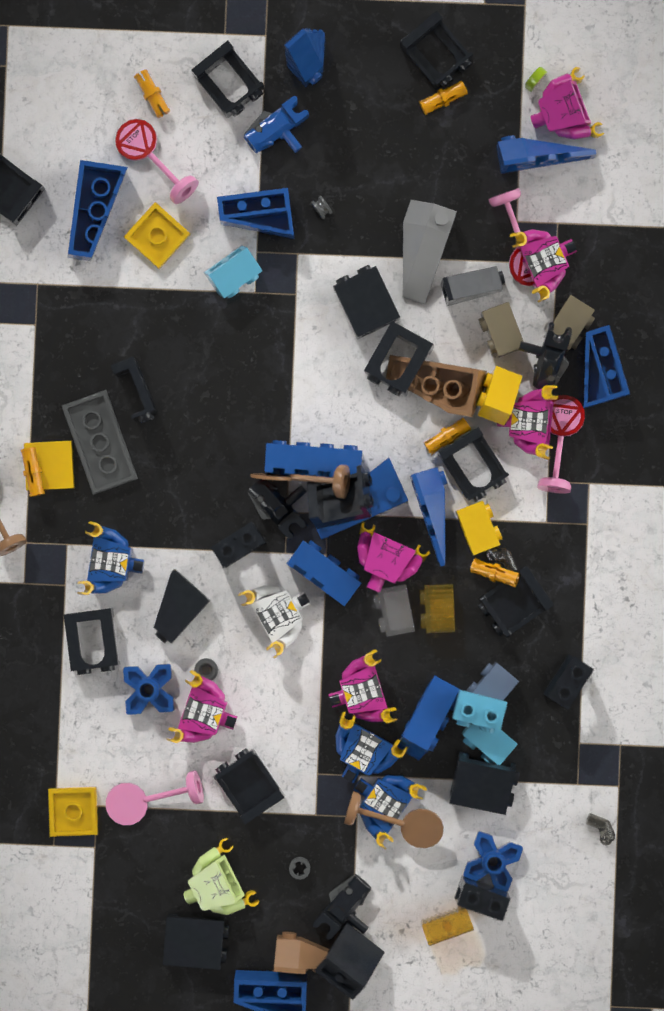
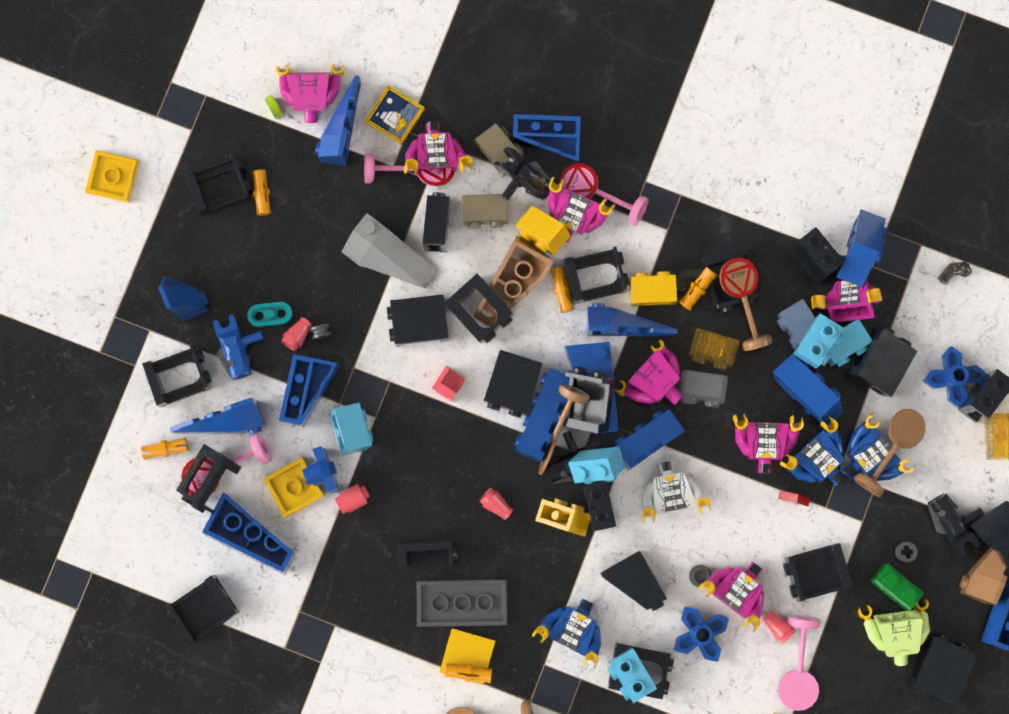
camera: 75 degrees left, 5 degrees down
none -> blue wedge [170,397,266,436]
none -> black panel [176,444,241,514]
none -> teal plate [247,302,293,327]
none -> coral cone [281,317,312,351]
none -> blue plant [302,446,340,493]
none -> coral brick [335,483,370,514]
none -> tile [364,85,425,145]
none -> coral panel [432,366,465,402]
none -> coral cone [479,488,513,520]
none -> black panel [484,350,543,418]
none -> yellow brick [535,498,591,537]
none -> medium azure brick [568,447,626,484]
none -> medium azure brick [607,647,657,703]
none -> medium nougat piece [720,258,774,351]
none -> coral cone [762,610,796,644]
none -> tile [778,491,810,507]
none -> torso [811,279,882,322]
none -> blue wedge [837,209,887,287]
none -> green brick [870,564,924,611]

